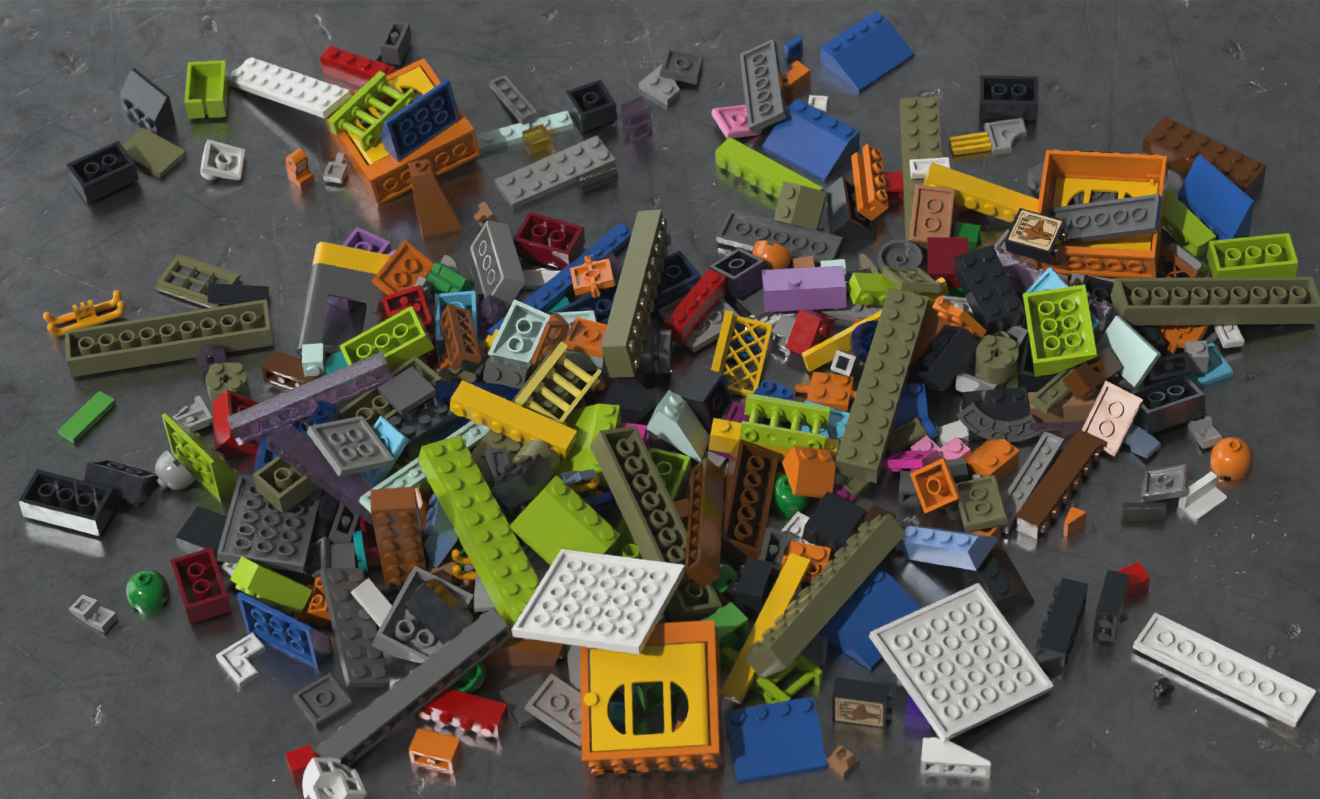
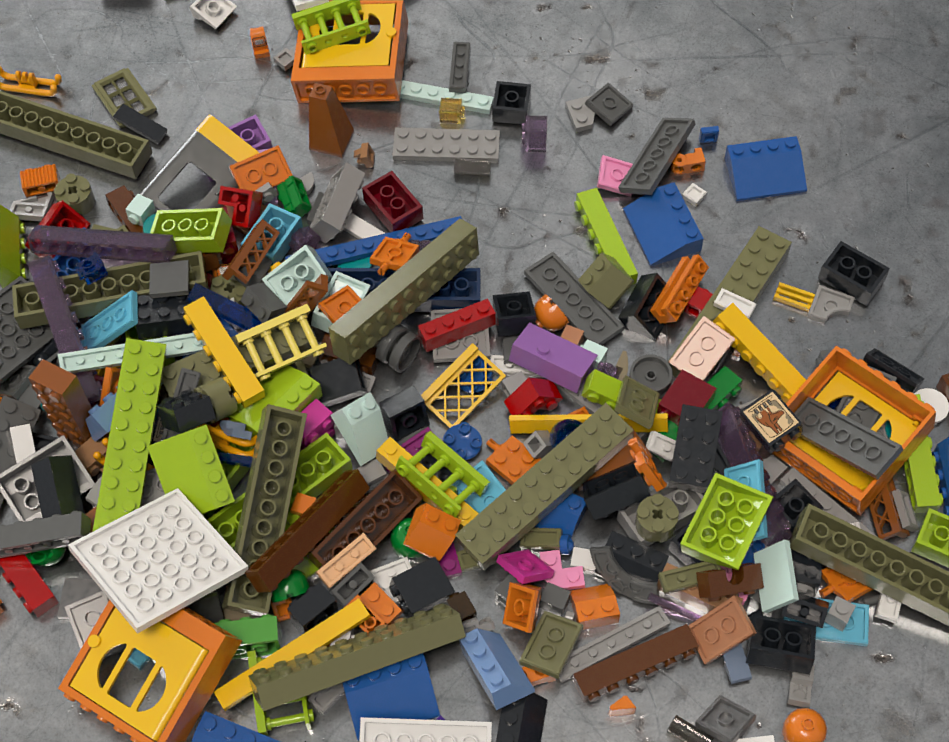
camera: 30 degrees right, 10 degrees up
clear purple brick [196,344,227,373] -> none
light grey plate [307,416,395,477] -> none
blue slope [381,79,461,162] -> none
none -> orange brick [20,164,60,197]
none -> light nougat tile [315,533,376,589]

